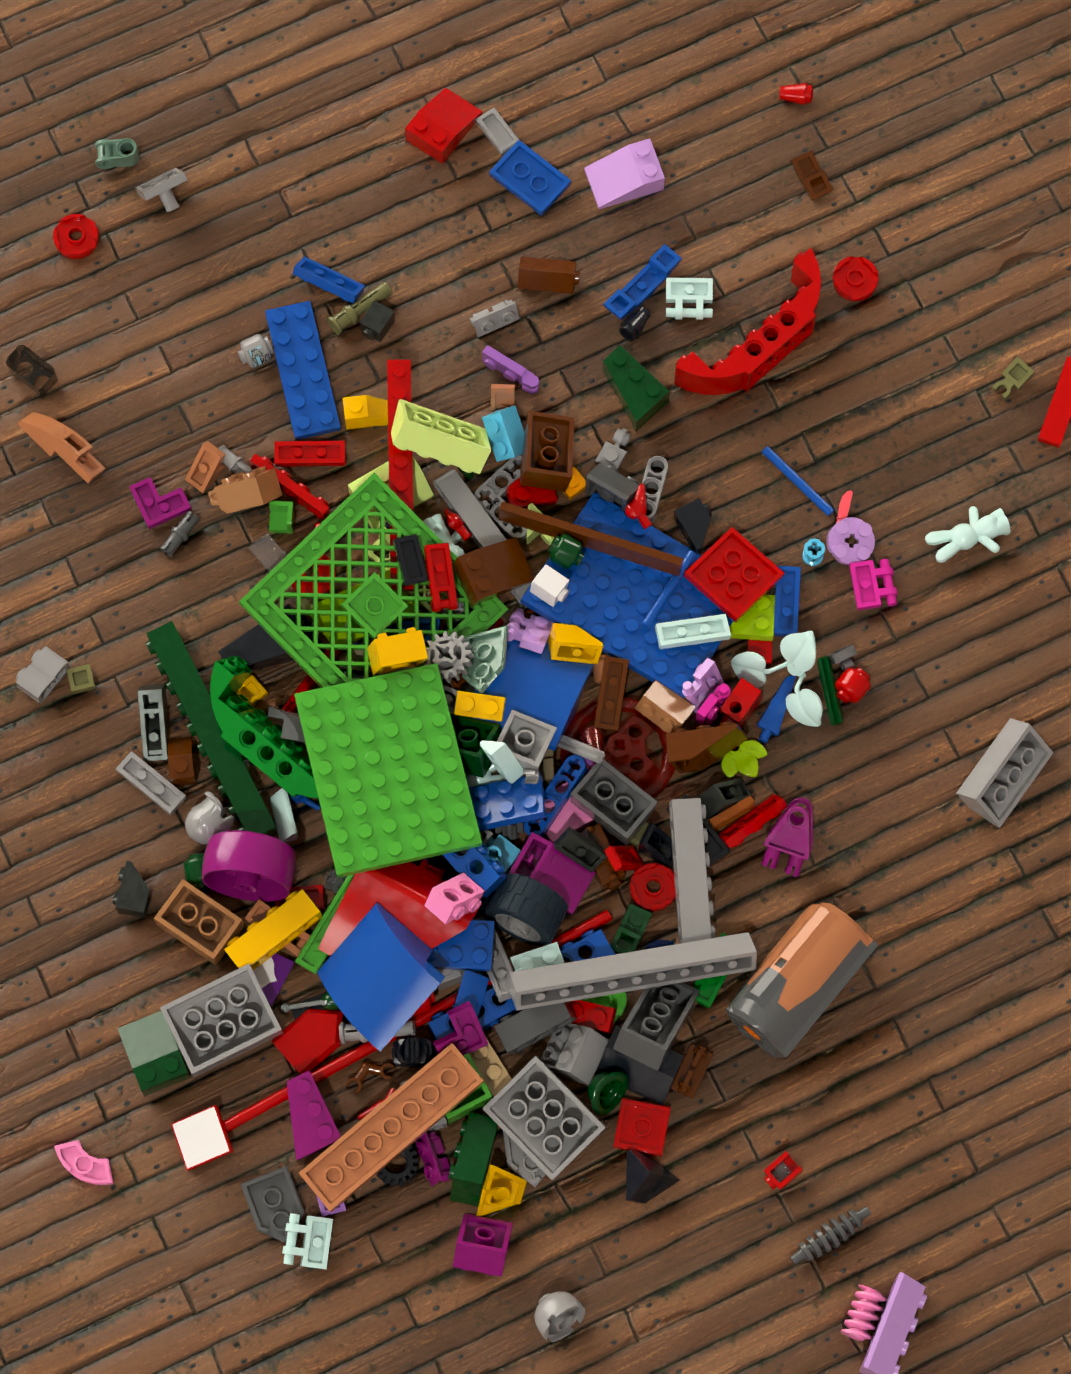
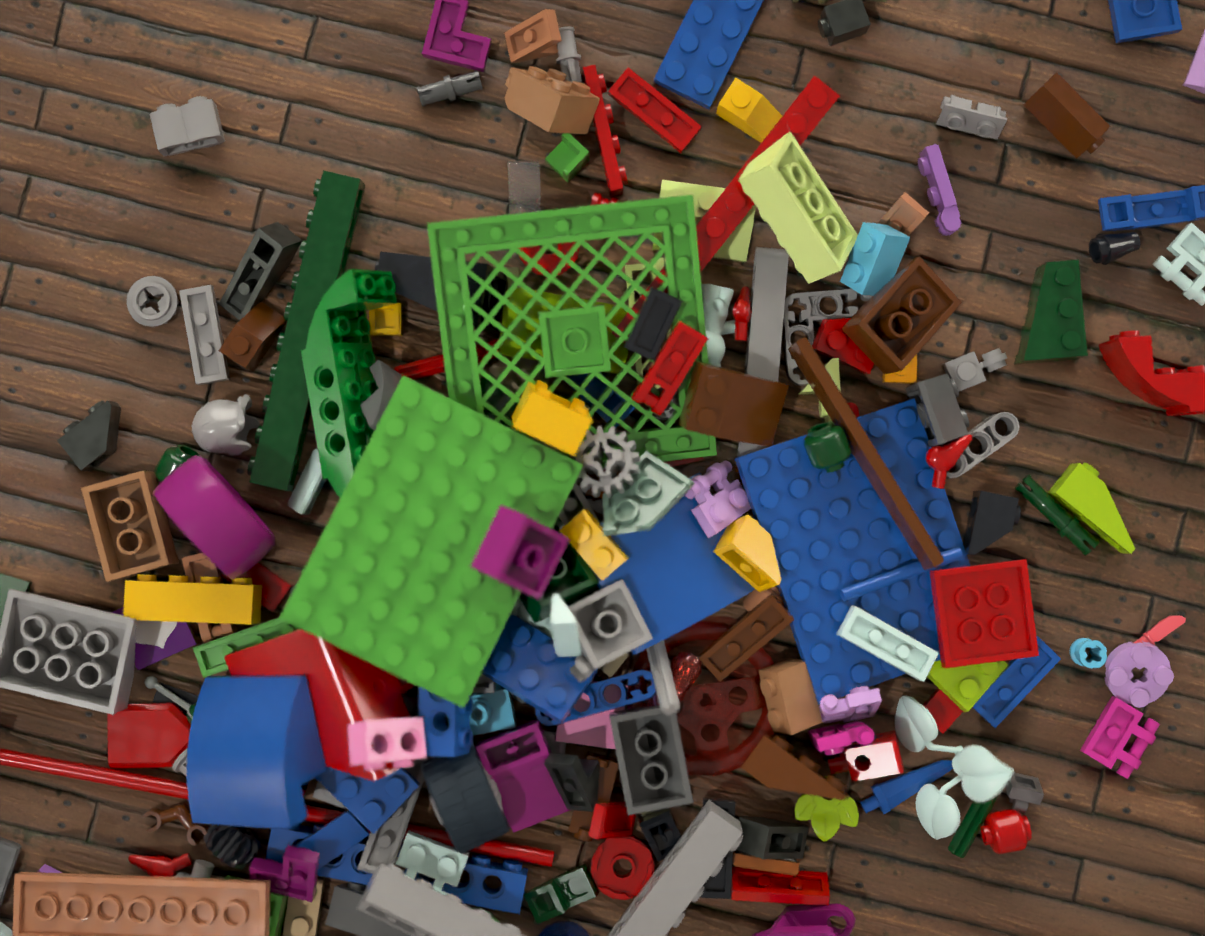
camera: 40 degrees right, 15 degrees up
olive plate [66,664,96,694] -> none
magenta wedge [286,1071,341,1160] -> none
white brick [530,565,569,607] -> none
blue bar [762,446,835,517] -> none
none -> light grey gear [127,276,179,327]
none -> magenta slope [470,505,569,600]
none -> dark green pin [1014,474,1099,556]
none -> lime slope [1047,462,1135,554]

